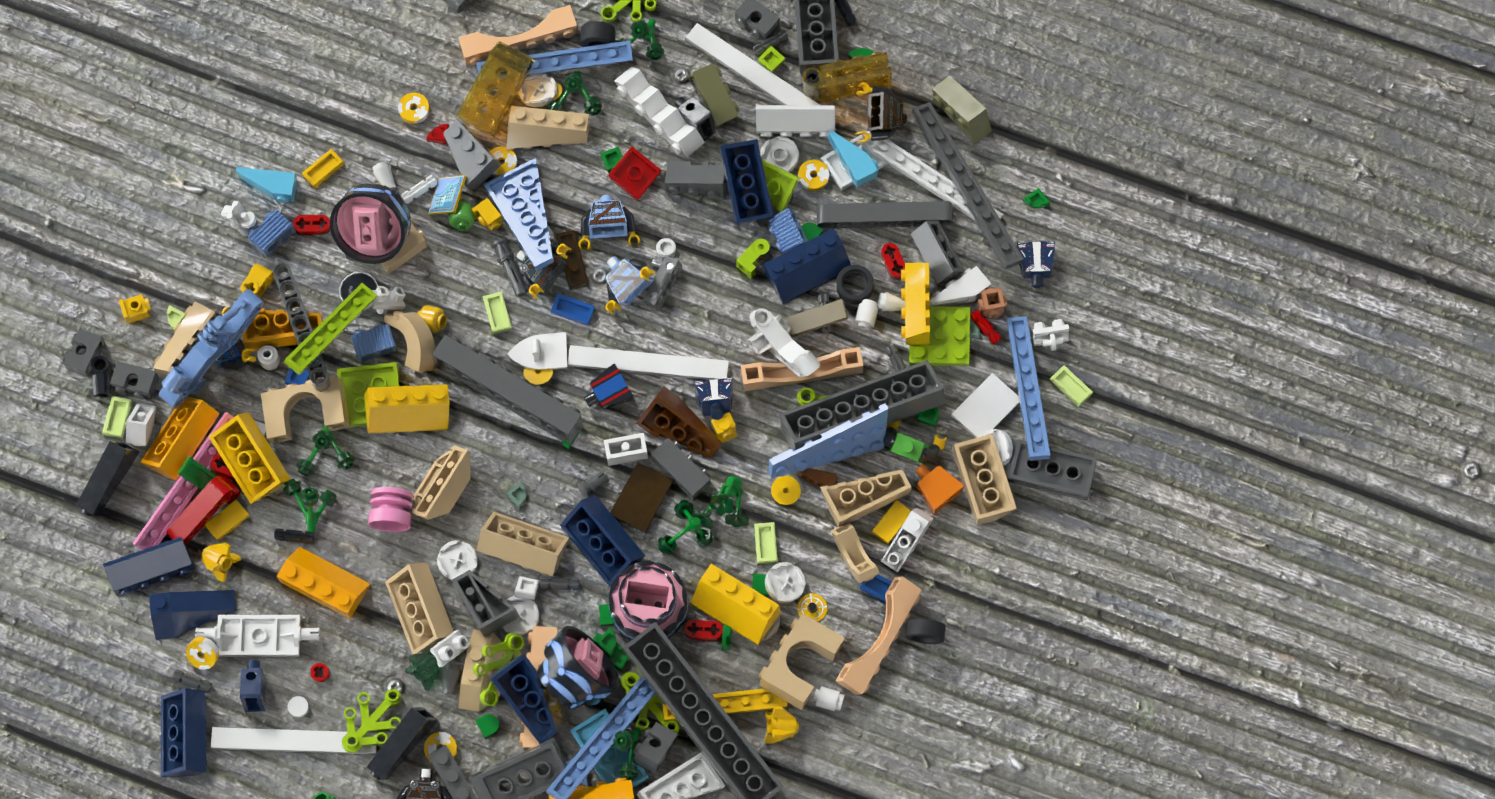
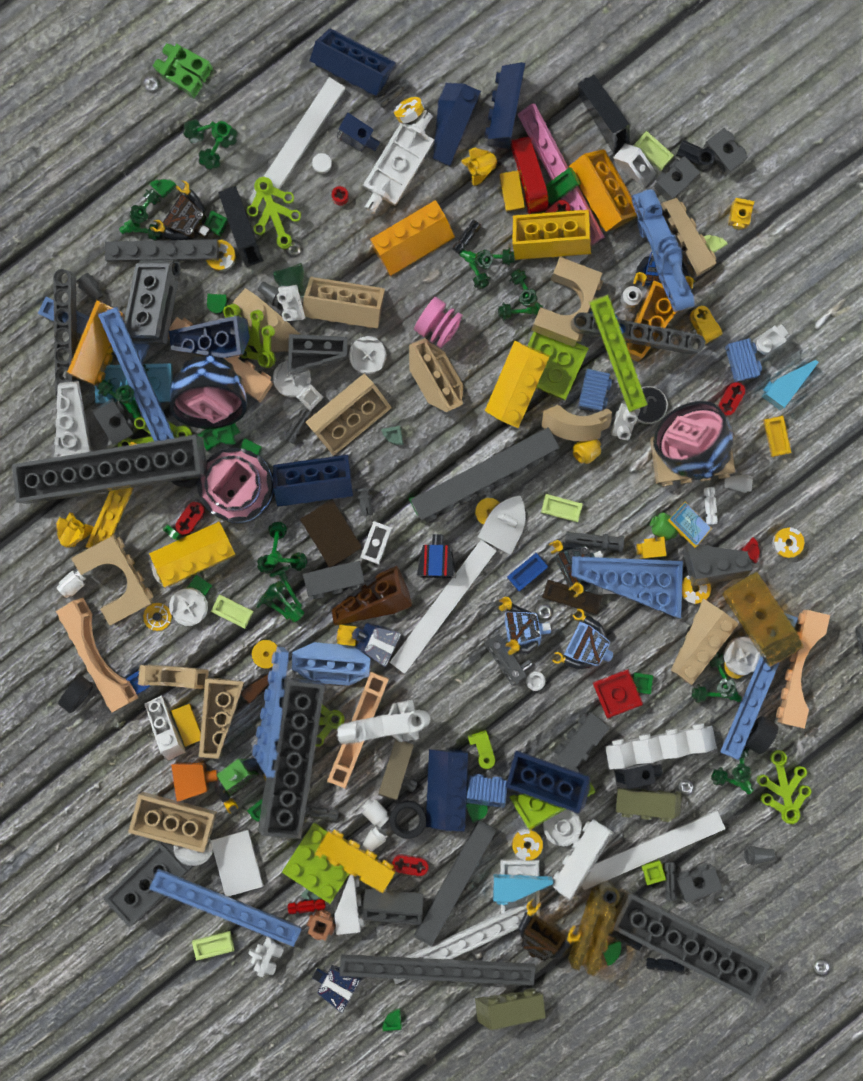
camera: 120 degrees right, 15 degrees up
none -> green tile [204,210,228,237]
none -> light blue wedge [292,642,370,686]
none -> black axle [606,925,643,951]

